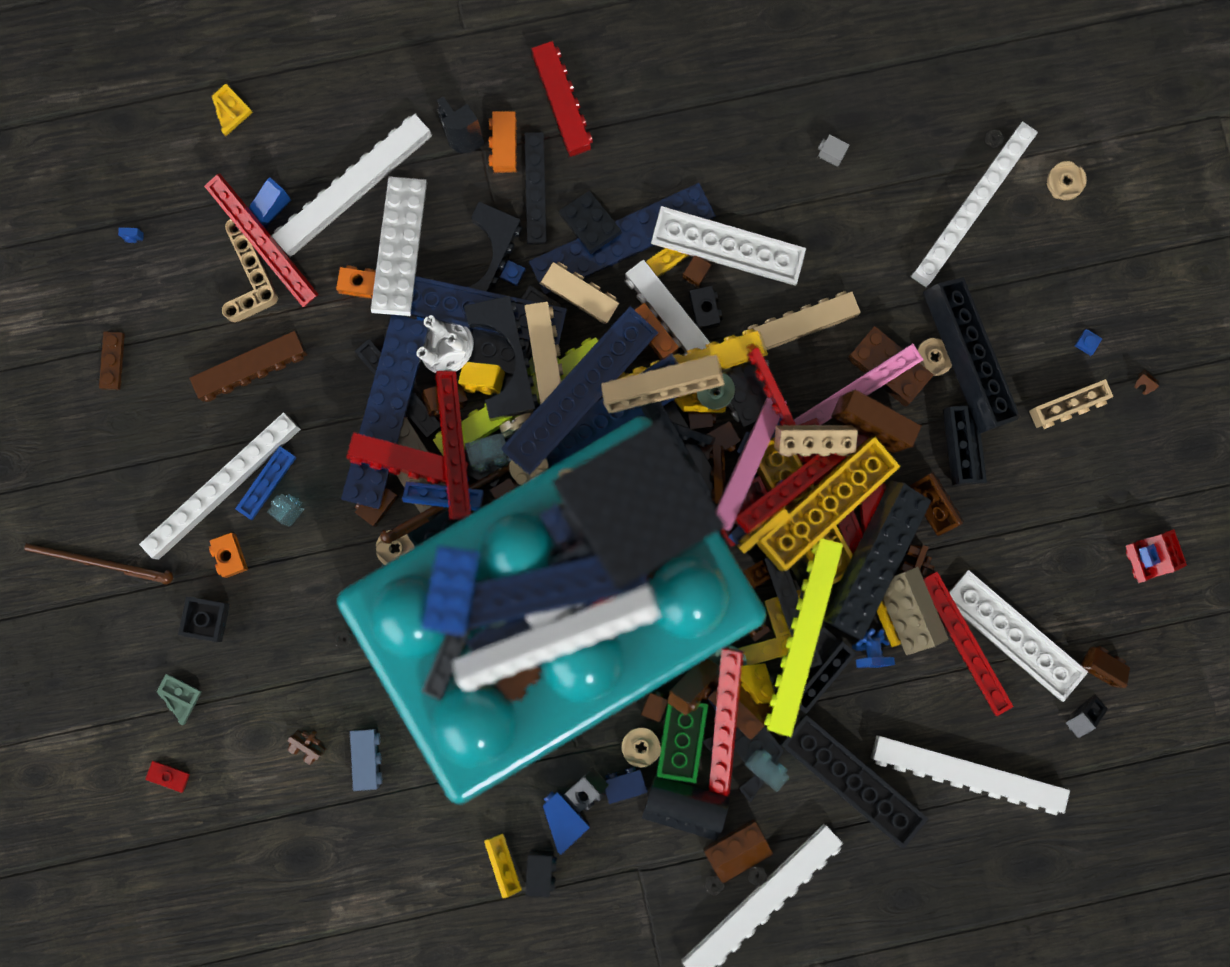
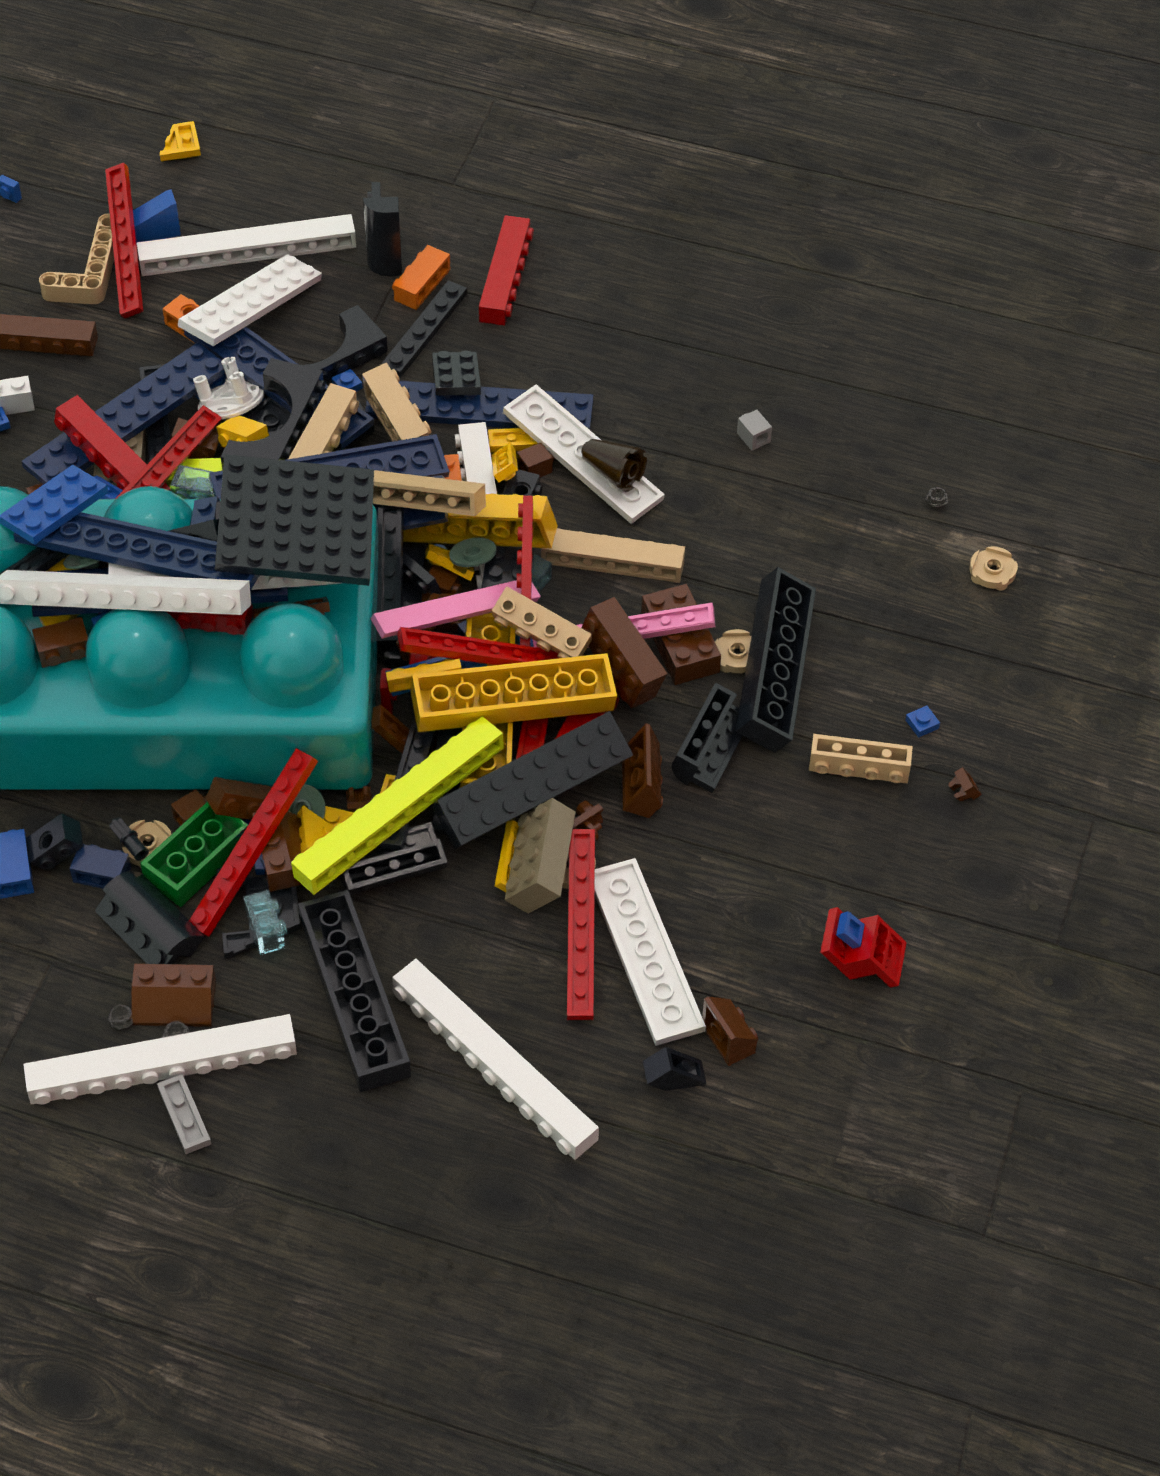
camera: 30 degrees right, 30 degrees down
blue piece [852,628,895,668] -> none
white brick [911,121,1038,287] -> none
none -> black axle [109,817,149,861]
none -> light grey plate [157,1074,211,1154]
none -> yellow plate [491,442,518,483]
none -> dark brown cone [581,439,647,492]

